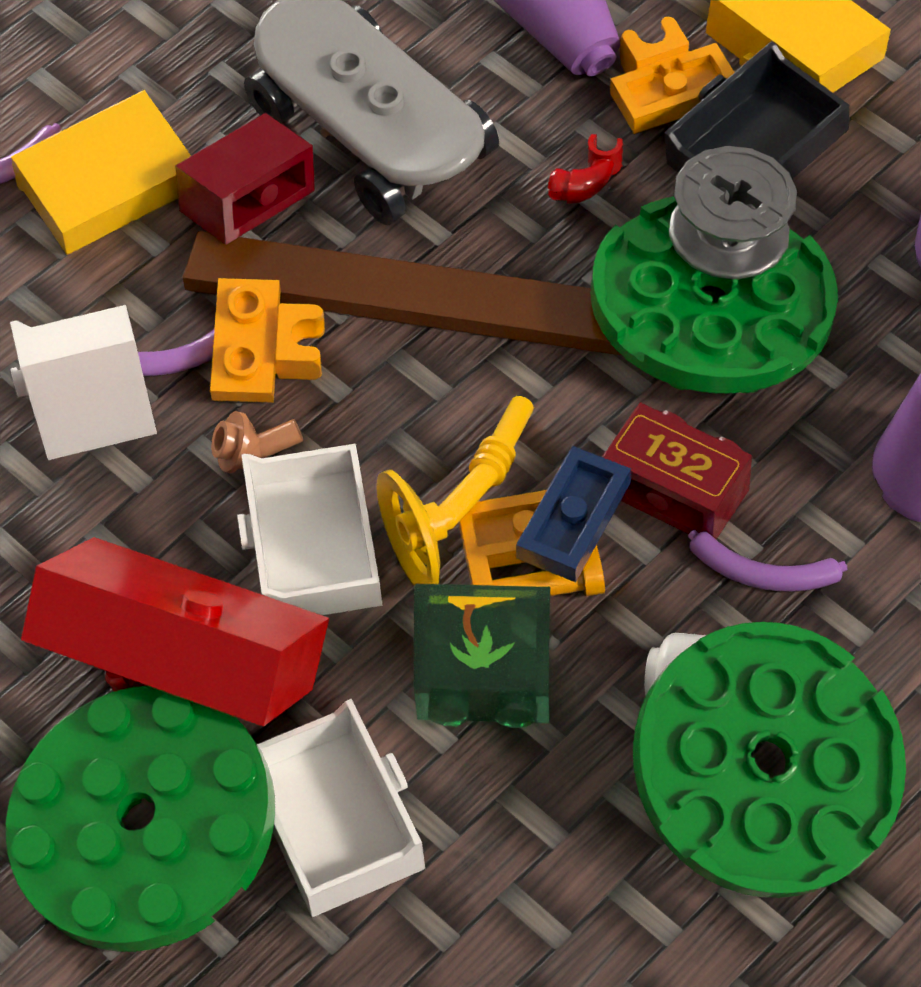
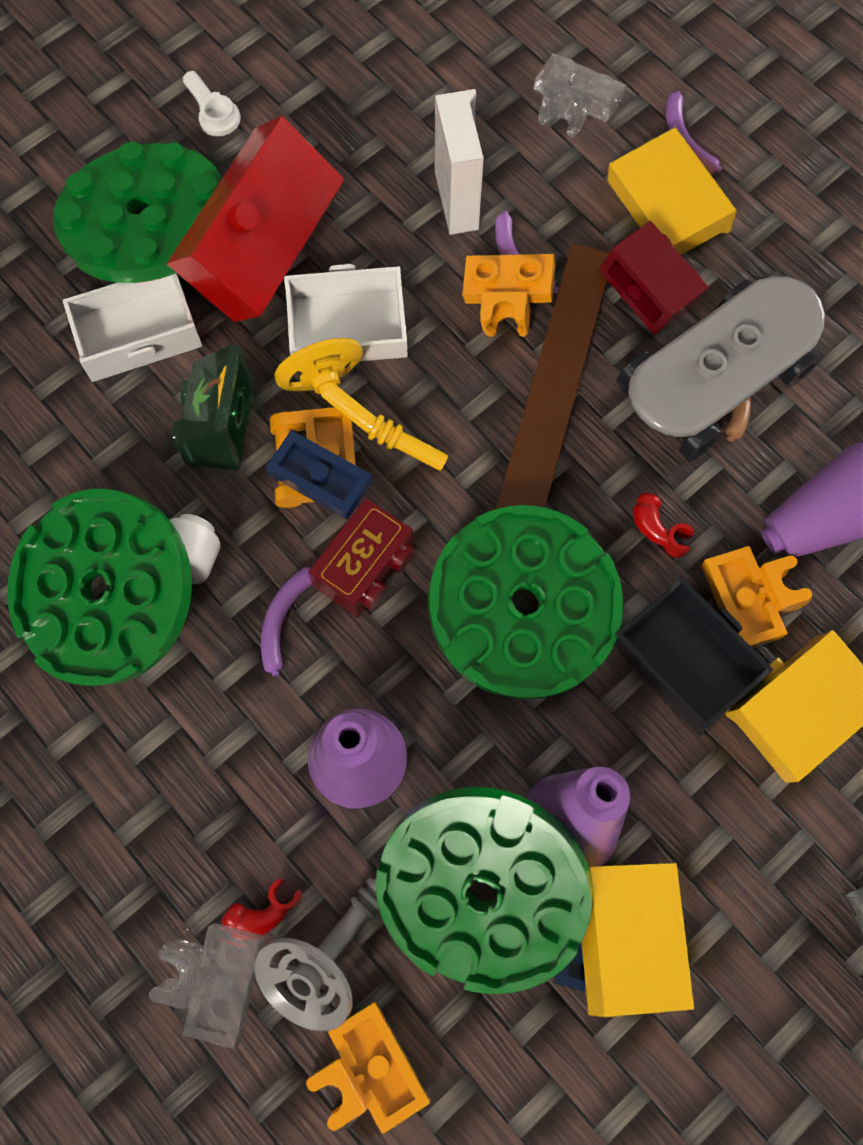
camera: 90 degrees right, 15 degrees up
nougat plate [211,411,303,473] -> none
flat silver piece [669,146,797,280] -> none

